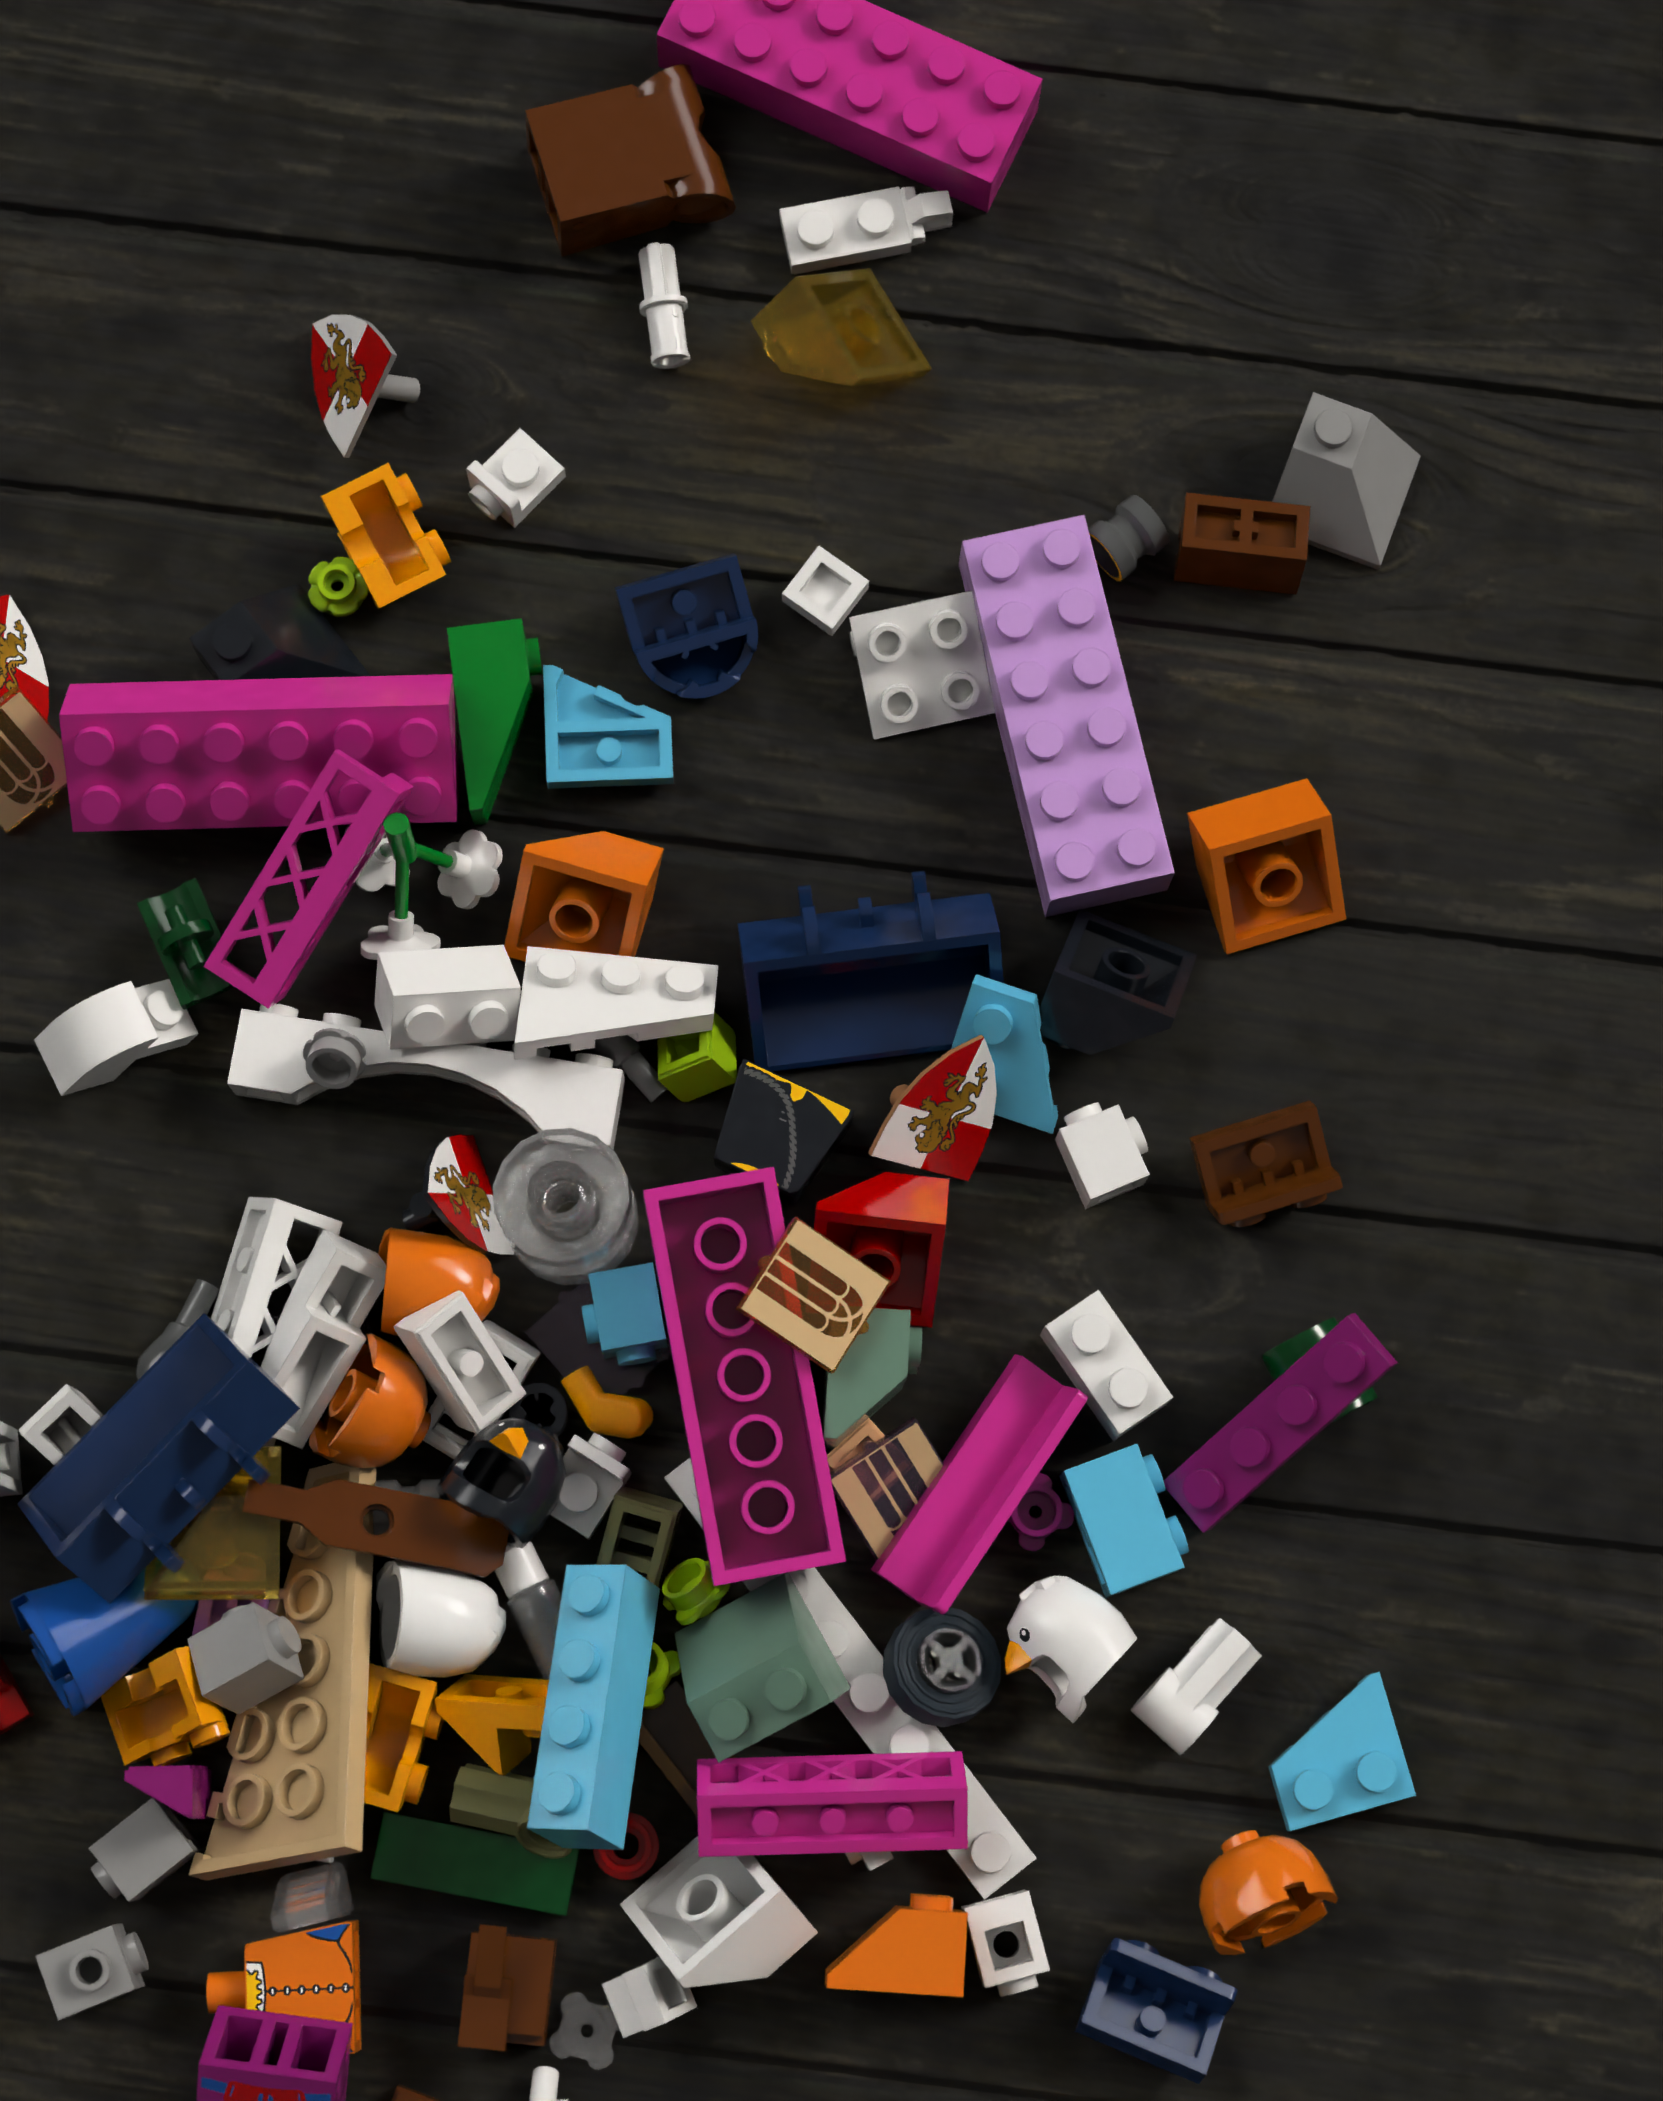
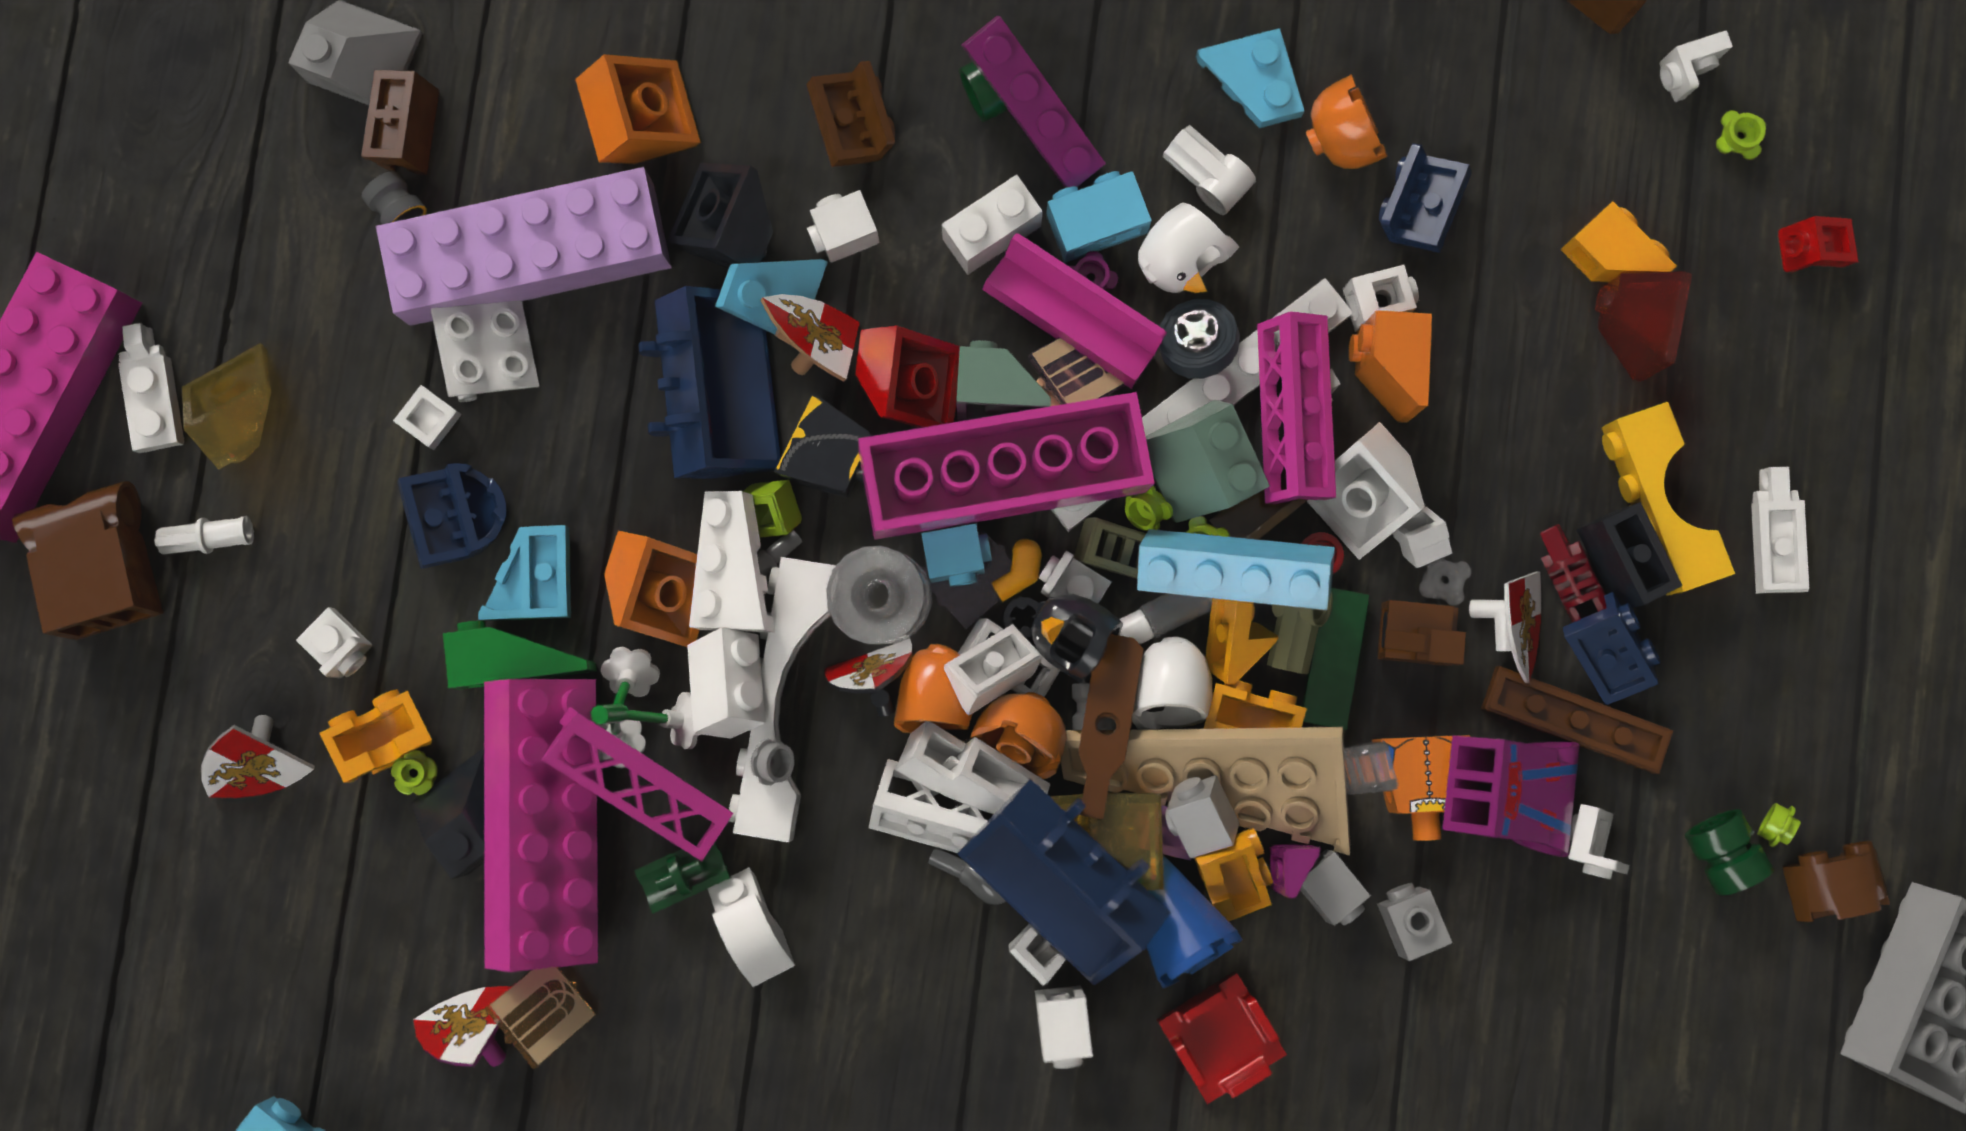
camera: 85 degrees left, 5 degrees up
piece [735,1217,891,1374] -> none

